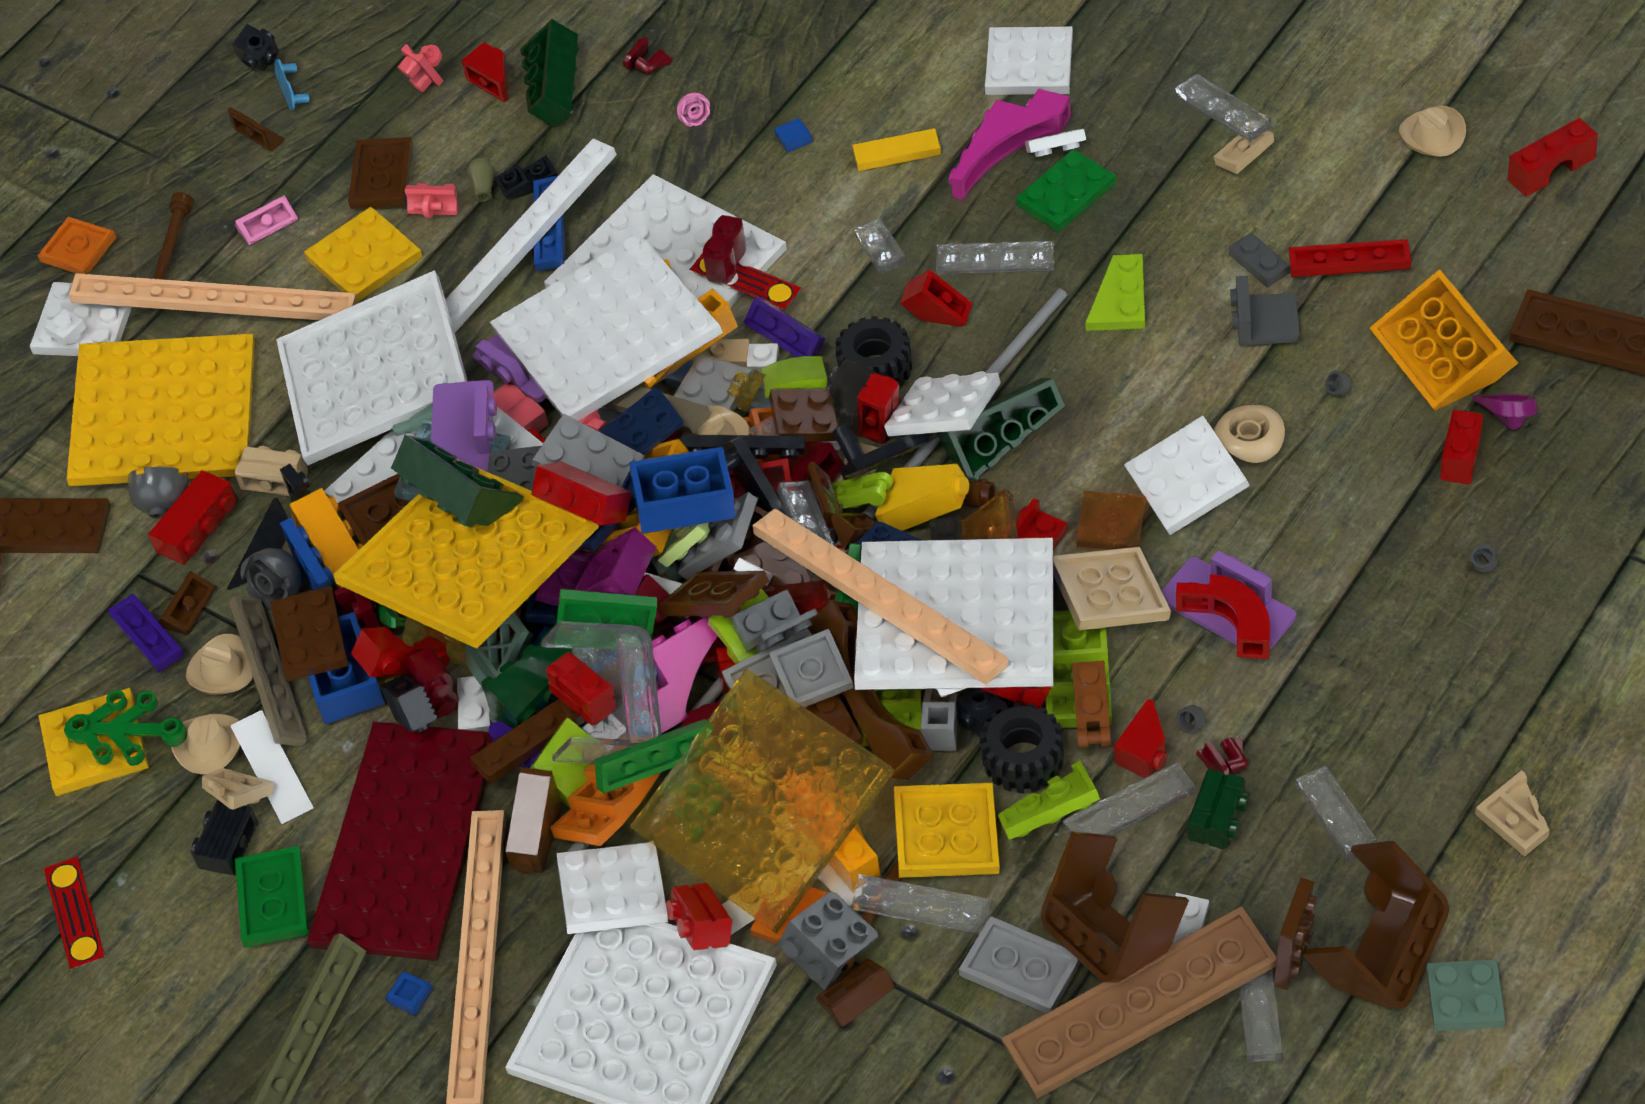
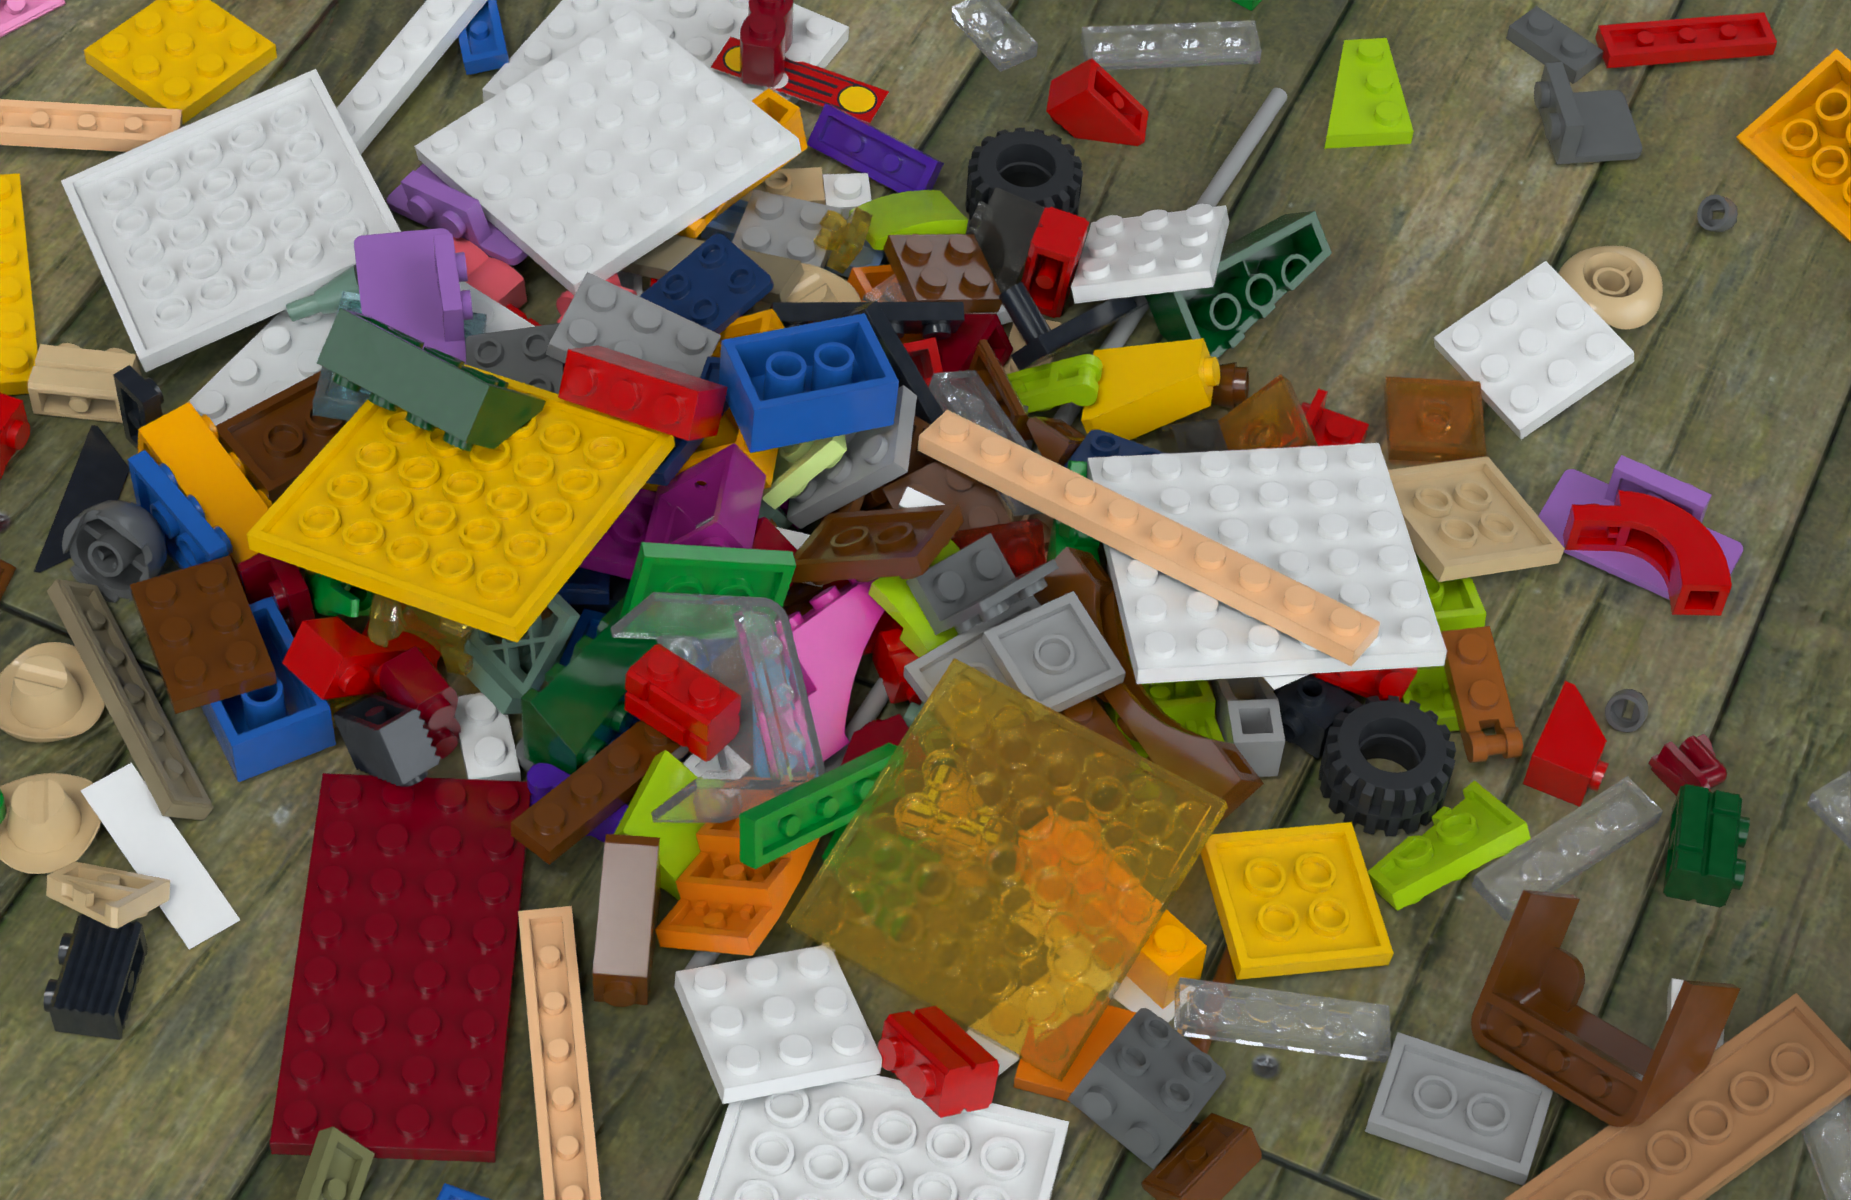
camera: 20 degrees left, 0 degrees up
green plate [235,845,309,948] -> none

